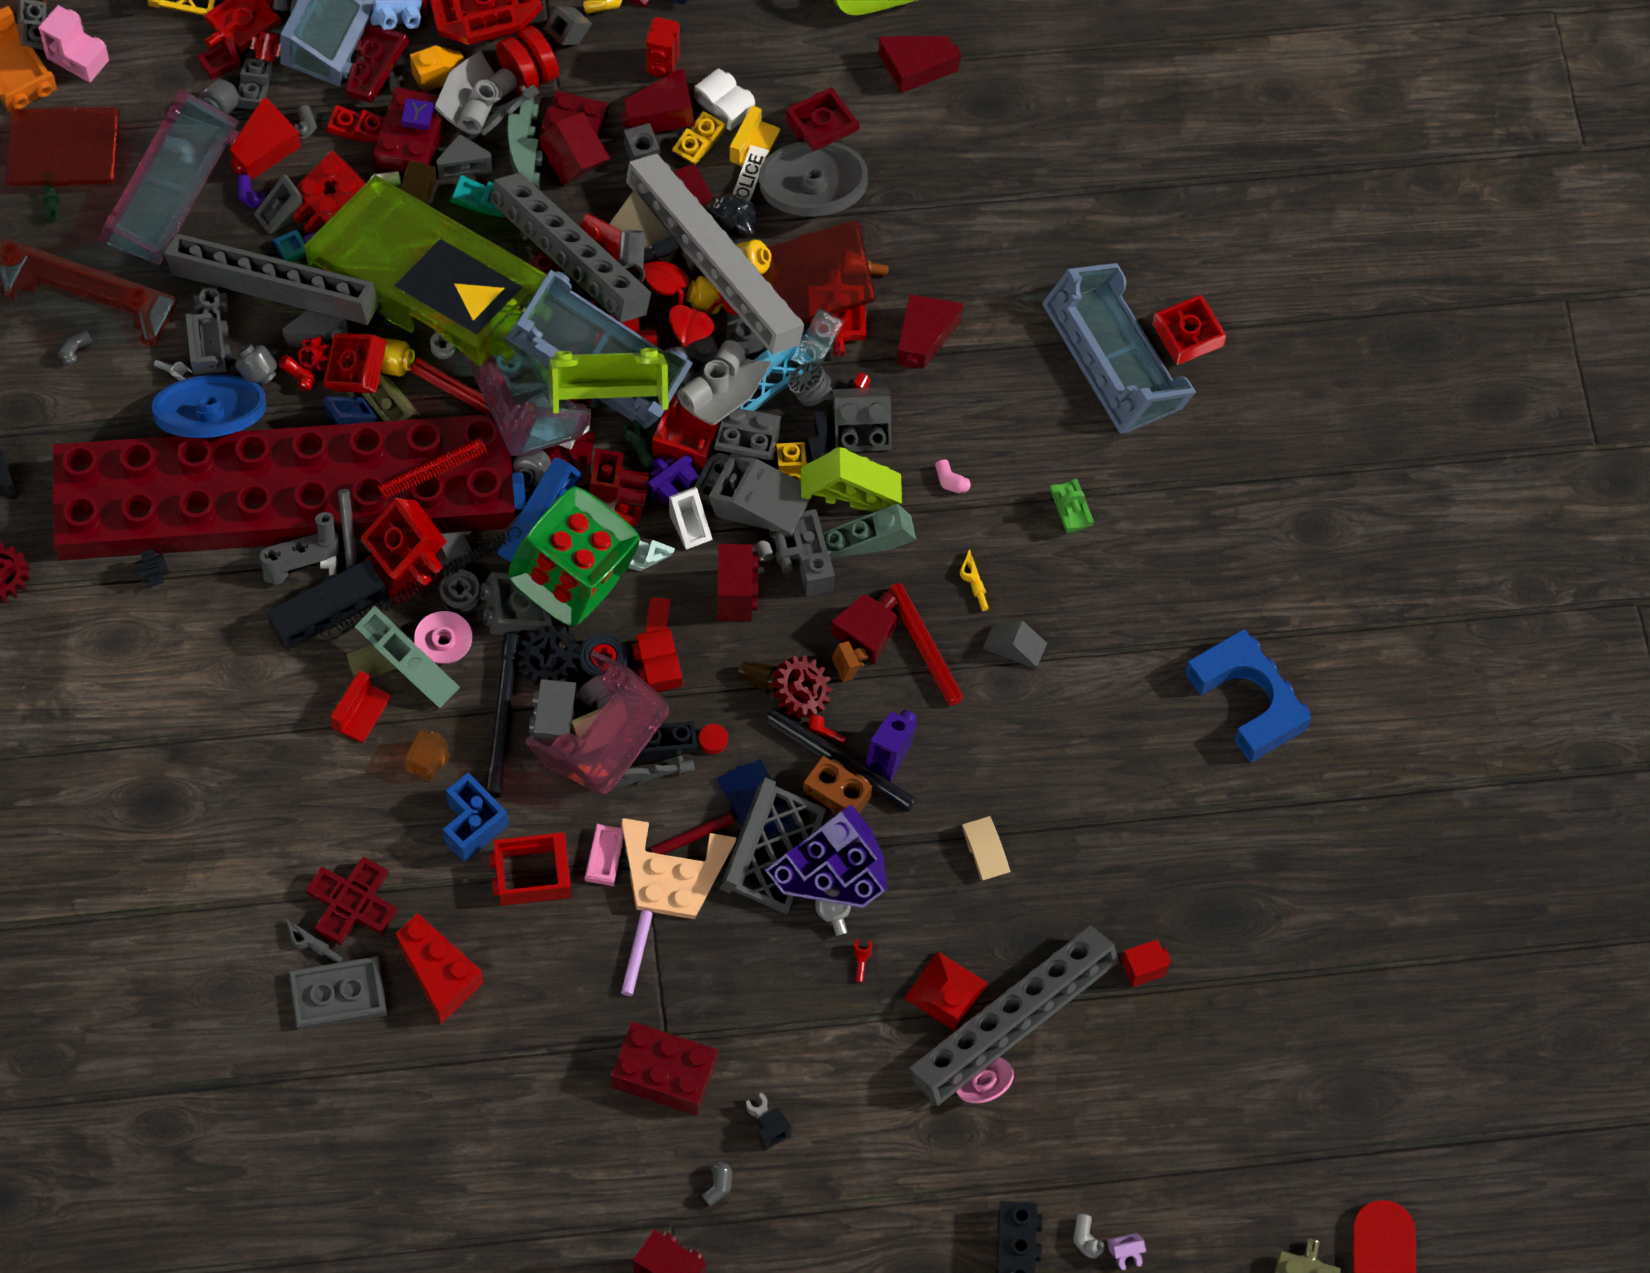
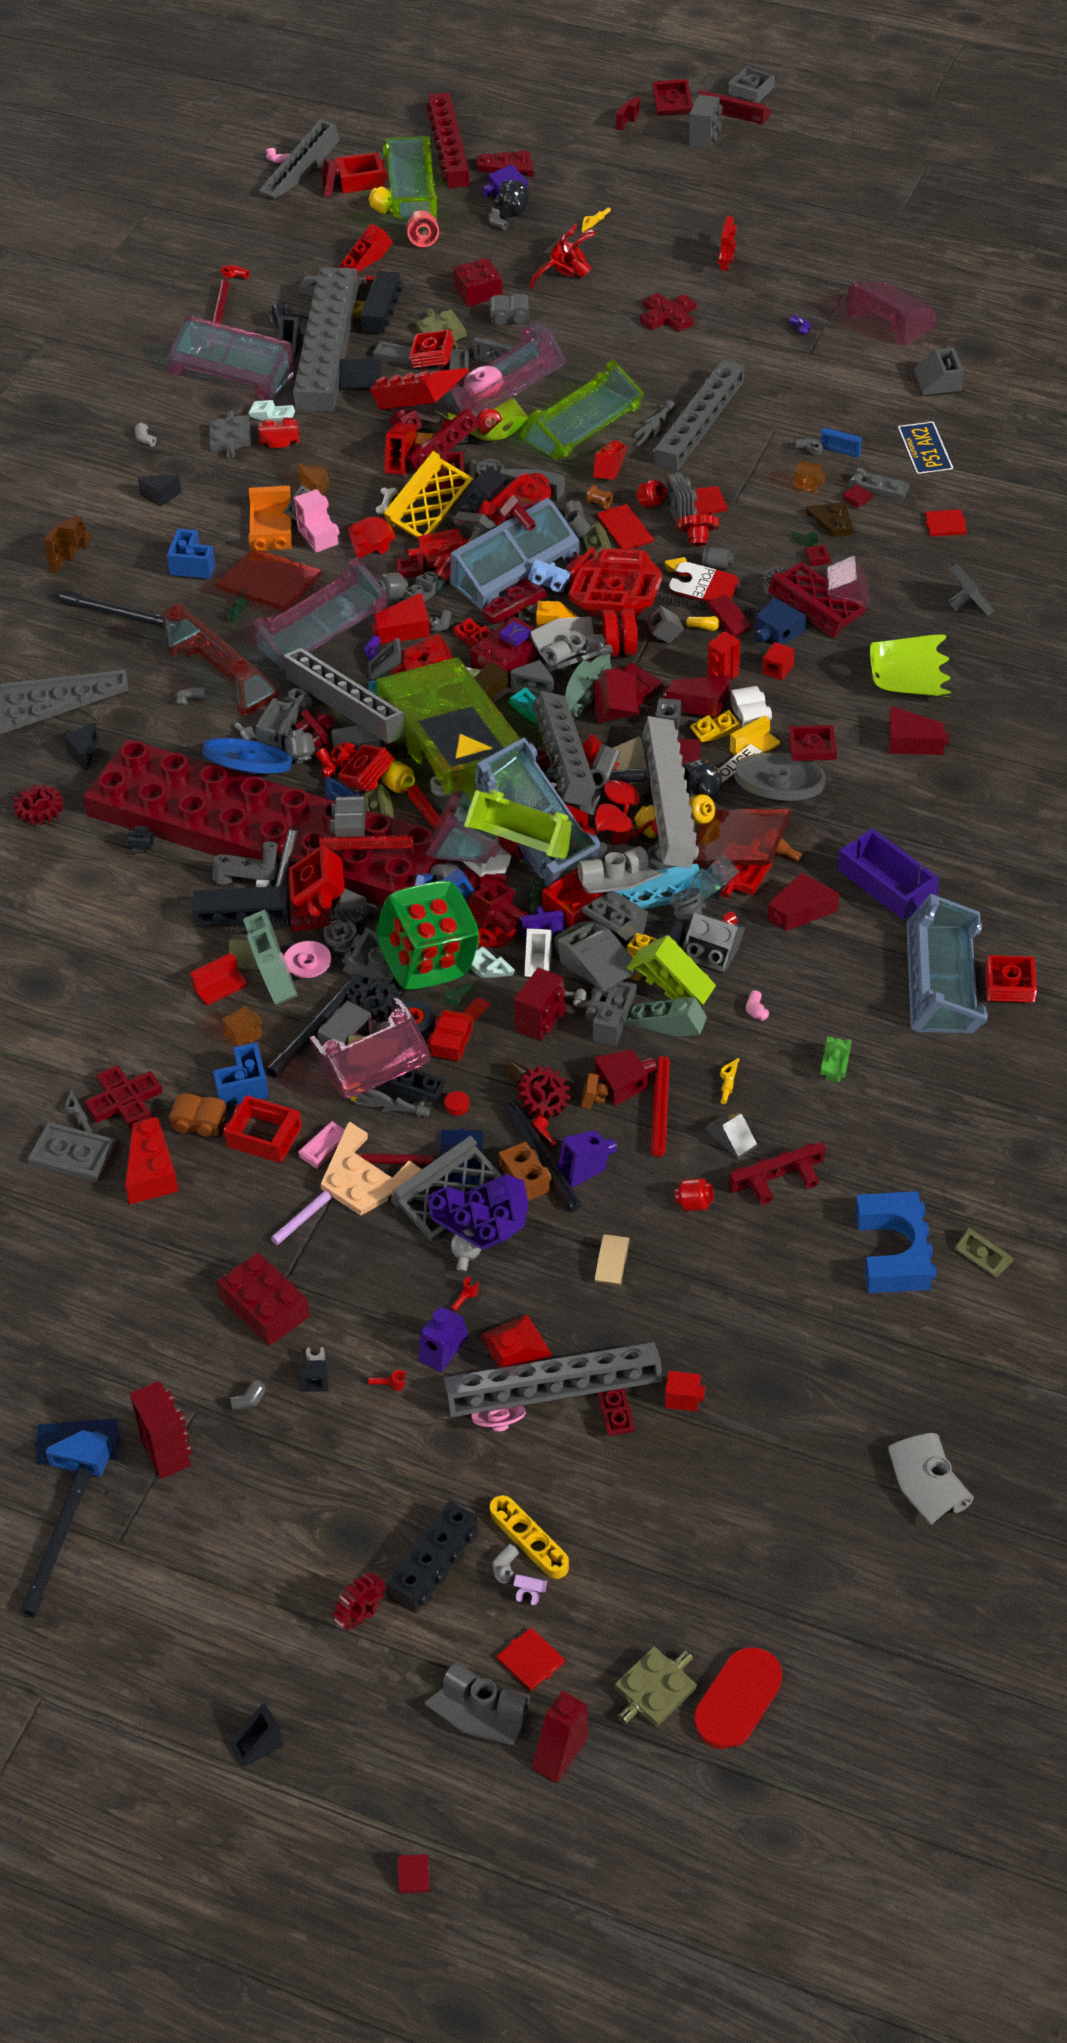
camera: 35 degrees right, 15 degrees down
none -> dark orange brick [169,1093,227,1137]
none -> dark red hips [295,709,334,749]
none -> dark grey brick [330,796,366,839]
none -> red slope [347,517,396,559]
none -> red hand [368,1370,406,1391]
none -> dark purple torso [419,1307,468,1373]
none -> clear green hand [444,982,473,1006]
none -> yellow beam [490,1495,569,1579]
none -> dark red slope [598,1388,635,1436]
none -> red head [675,1178,714,1212]
none -> dark red plate [728,1141,827,1205]
none -> red brick [763,642,795,681]
none -> dark purple piece [838,828,939,920]
none -> light grey panel [888,1433,974,1525]
none -> olive slope [954,1228,1014,1278]

